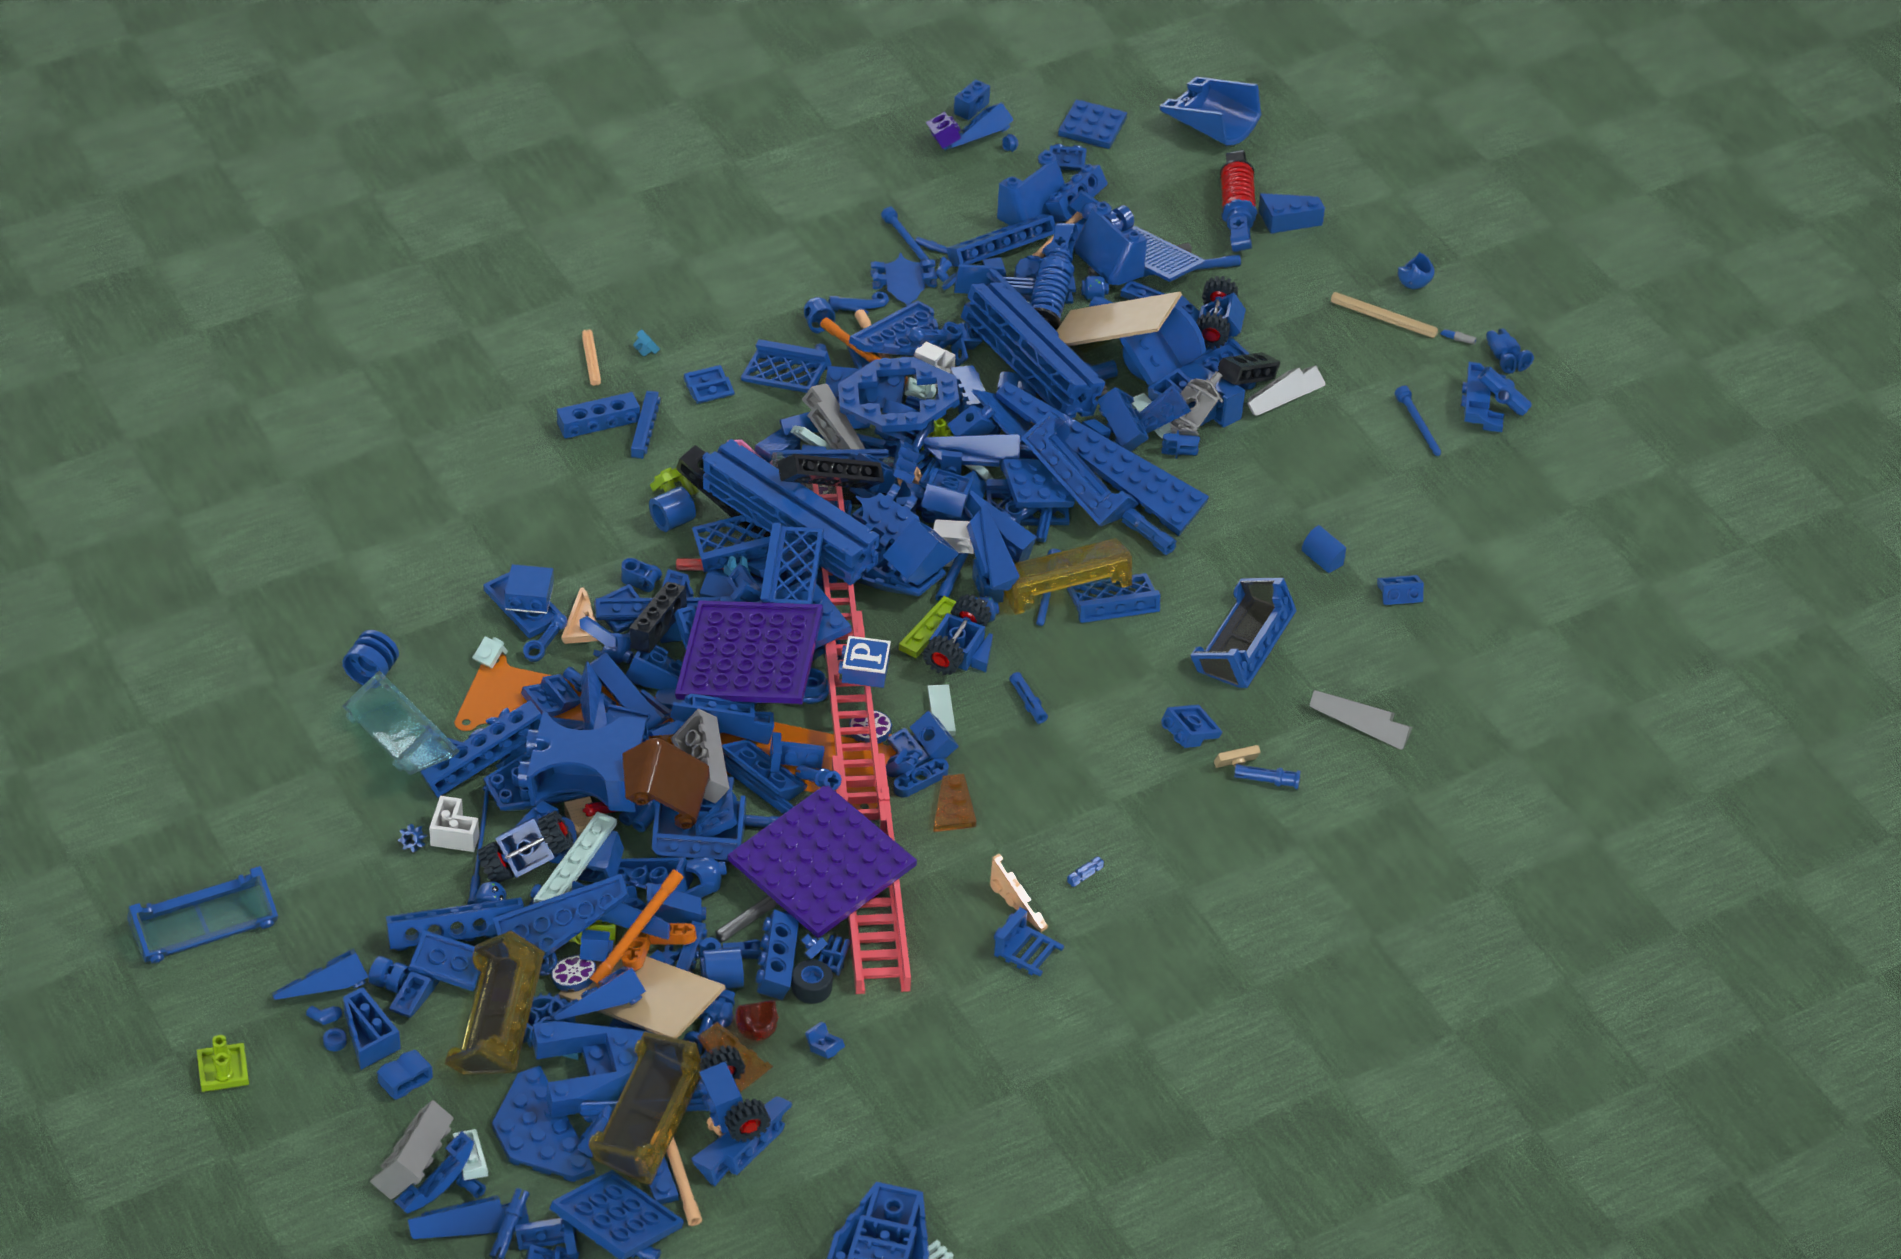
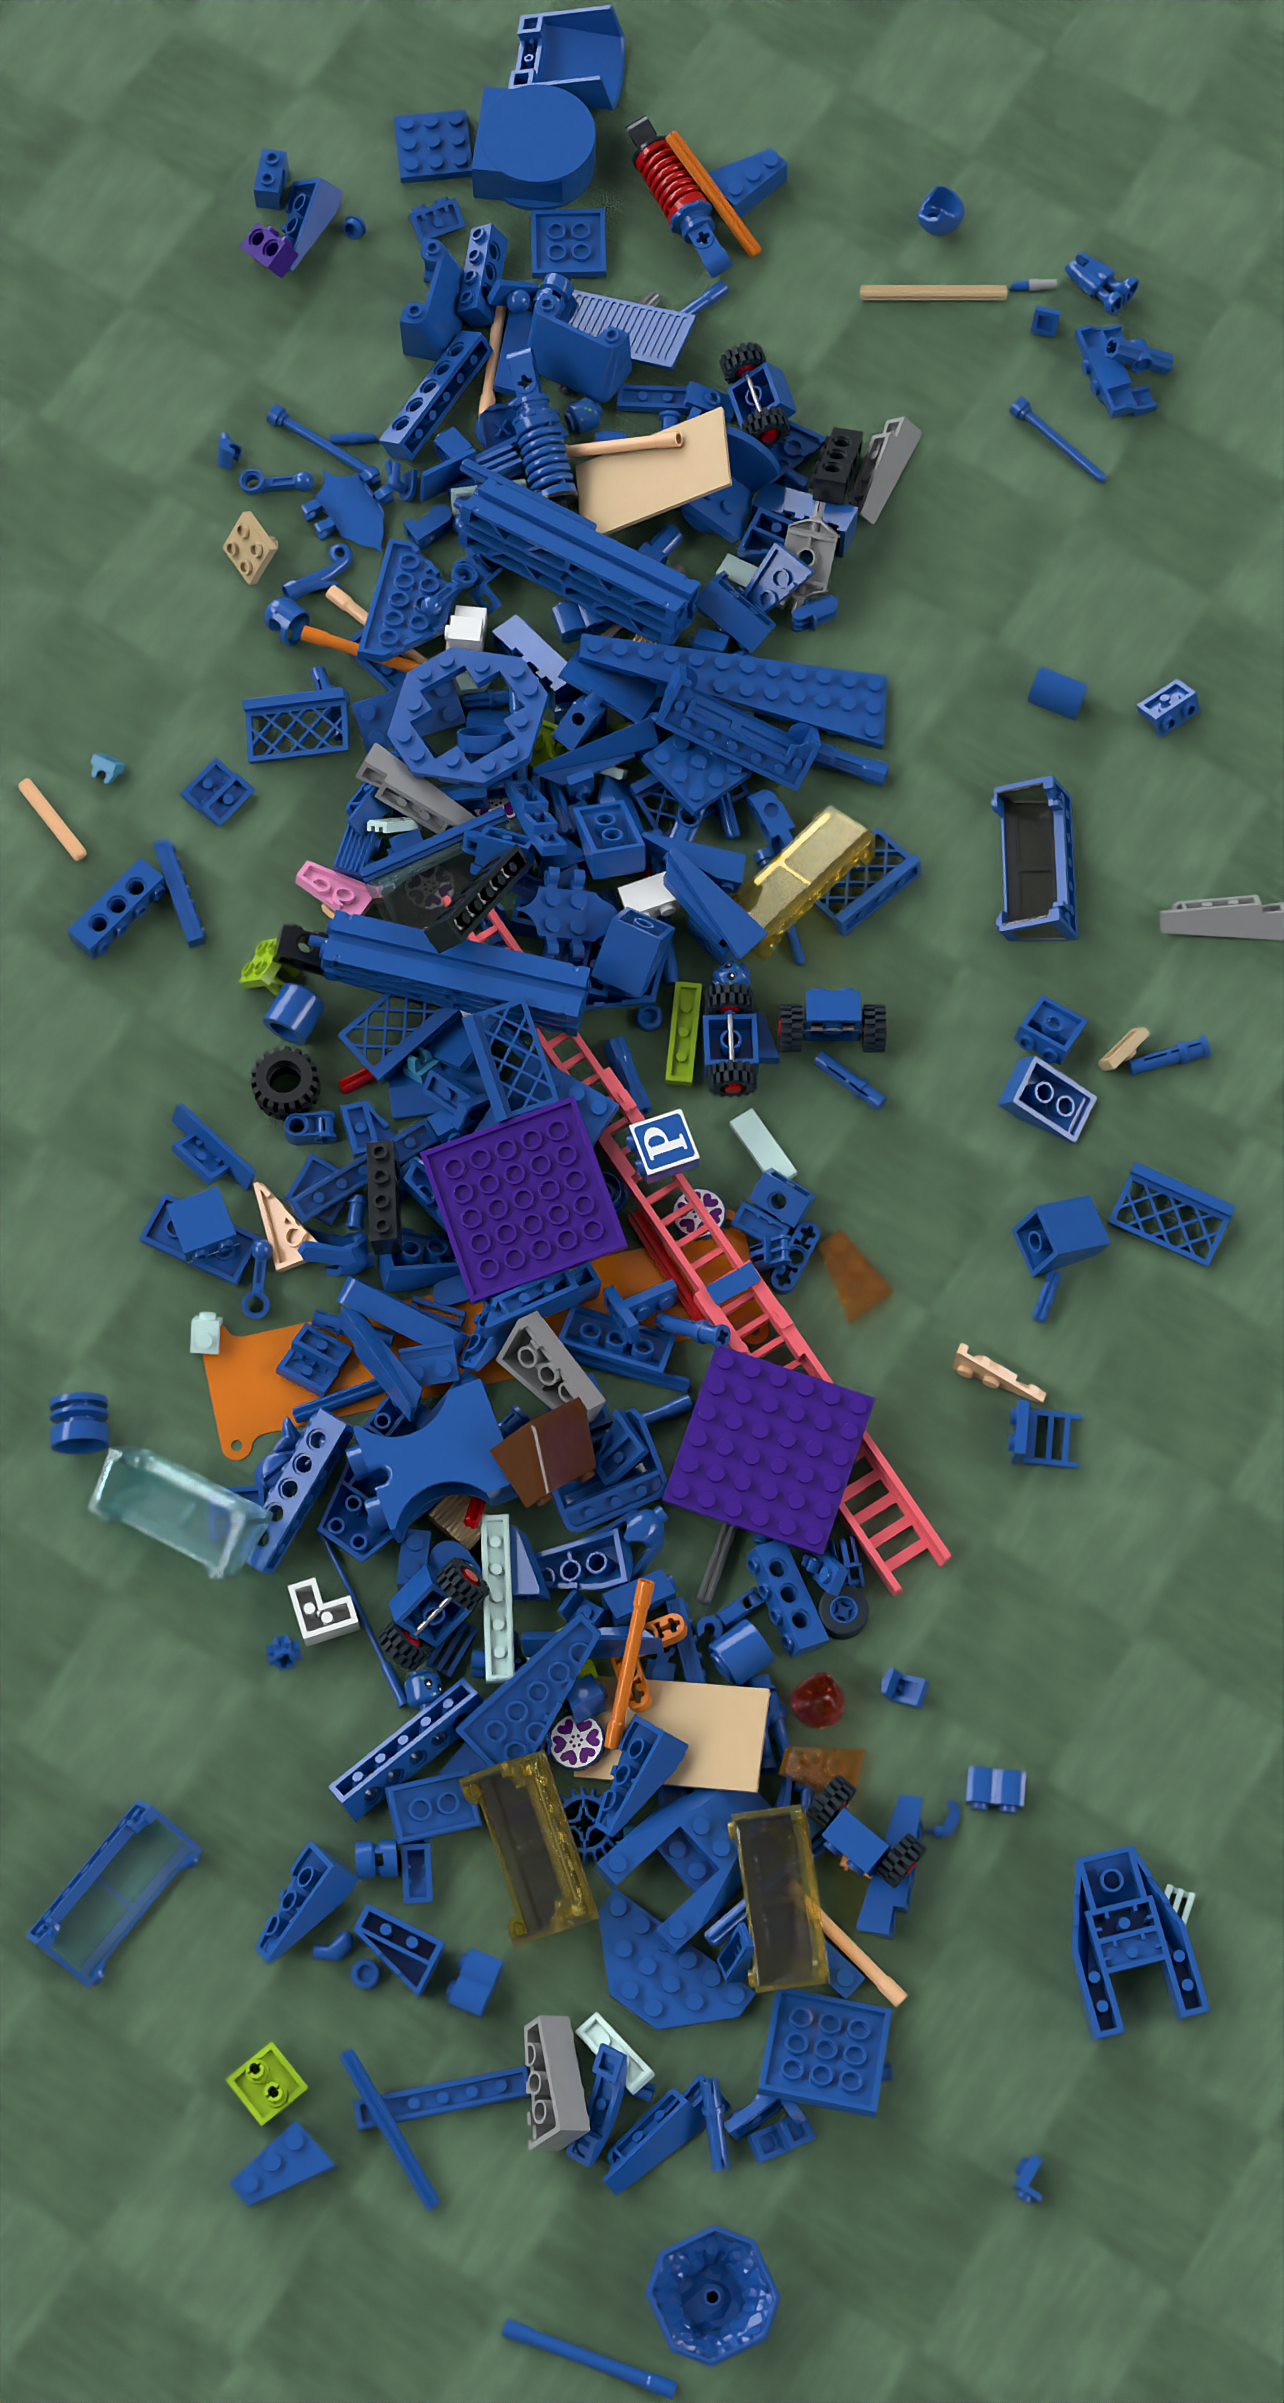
camera: 25 degrees left, 25 degrees up
none -> blue bracket [171,1103,256,1191]
none -> blue piece [217,432,242,470]
none -> tan plate [222,511,278,585]
none -> blue wedge [229,2120,338,2208]
none -> blue piece [239,469,314,495]
none -> black tyre [250,1046,321,1120]
none -> blue axle [339,2049,441,2211]
none -> blue tile [353,2066,532,2131]
none -> blue leg [403,505,452,551]
none -> blue tile [426,1621,479,1679]
none -> blue brick [471,84,596,211]
none -> blue plate [531,208,606,279]
none -> light nougat piece [564,431,683,459]
none -> blue axle [603,1036,652,1116]
none -> red axle [627,1210,705,1322]
none -> blue tile [636,1004,663,1032]
none -> orange axle [665,130,762,258]
none -> blue sticker [706,1262,761,1305]
none -> blue piece [746,789,799,861]
none -> brick [778,988,887,1053]
none -> blue piece [925,1800,960,1838]
none -> blue brick [965,1766,1026,1814]
none -> blue slope [997,1055,1097,1143]
none -> blue slope [1011,1195,1111,1278]
none -> blue tile [1030,305,1061,337]
none -> blue fence [1108,1162,1236,1268]

